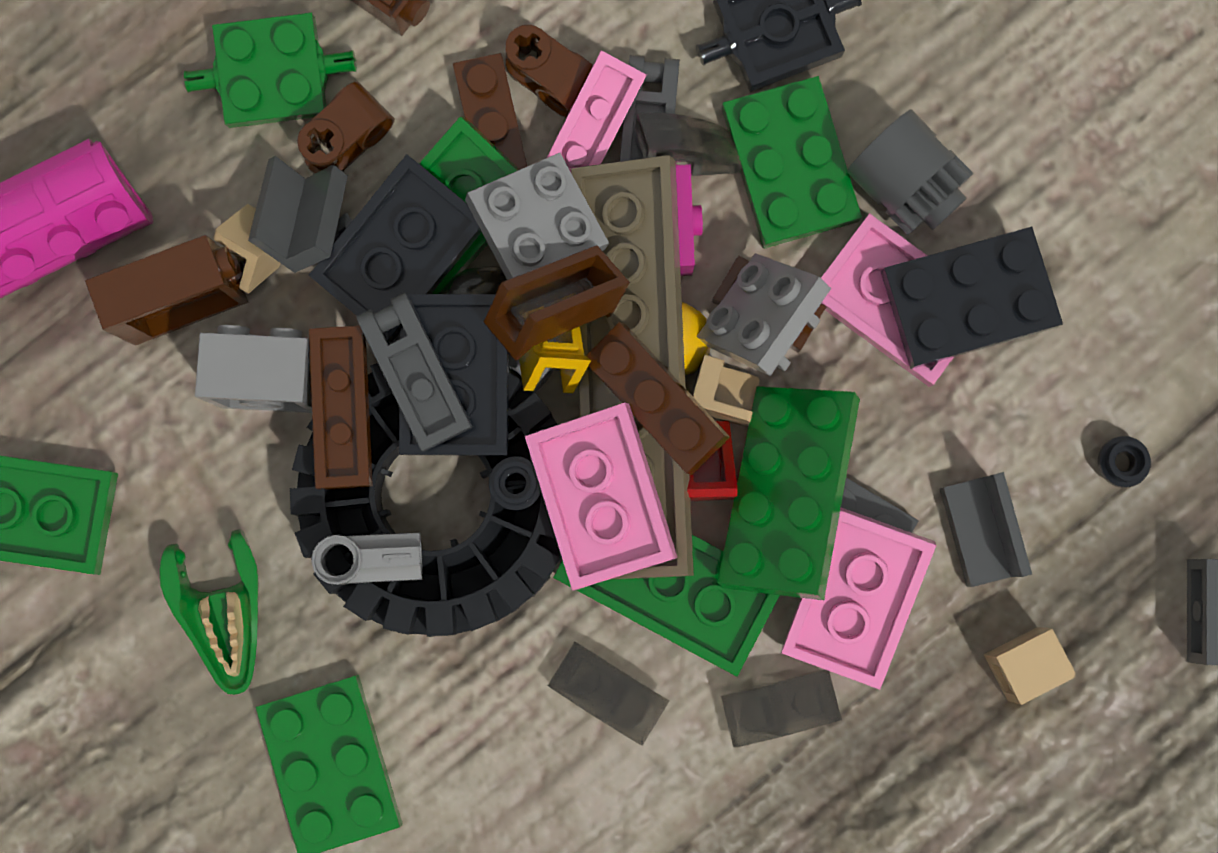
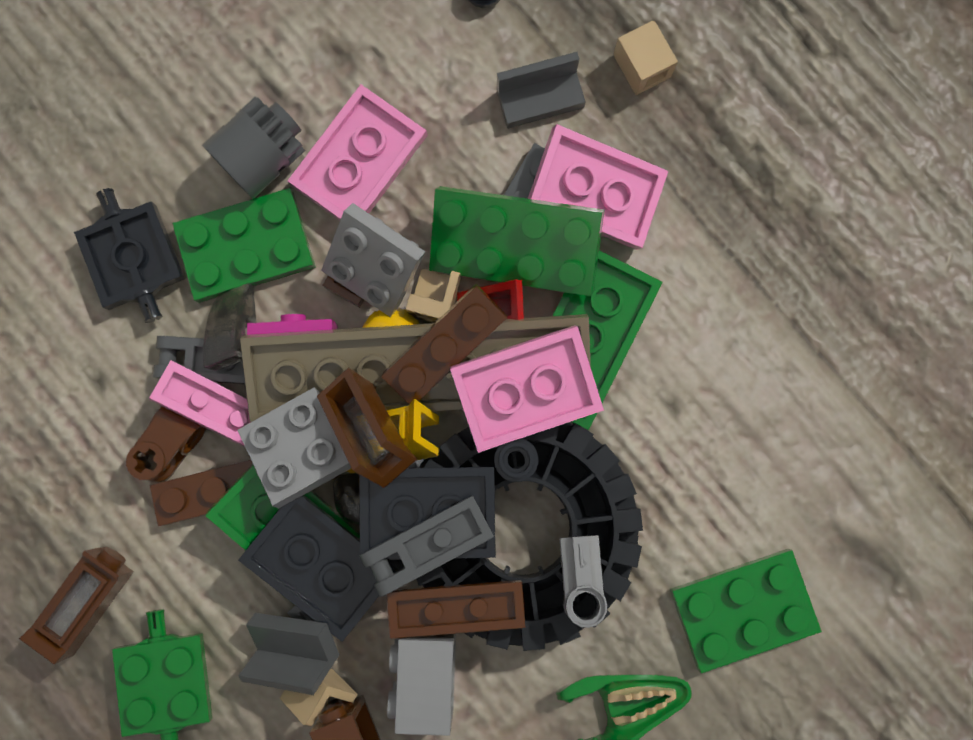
camera: 90 degrees left, 0 degrees up
reddish brown piece [297,81,395,174] -> none
clear smoke slope [548,642,670,746] -> none
clear smoke slope [721,669,842,747] -> none
black plate [881,226,1063,369] -> none

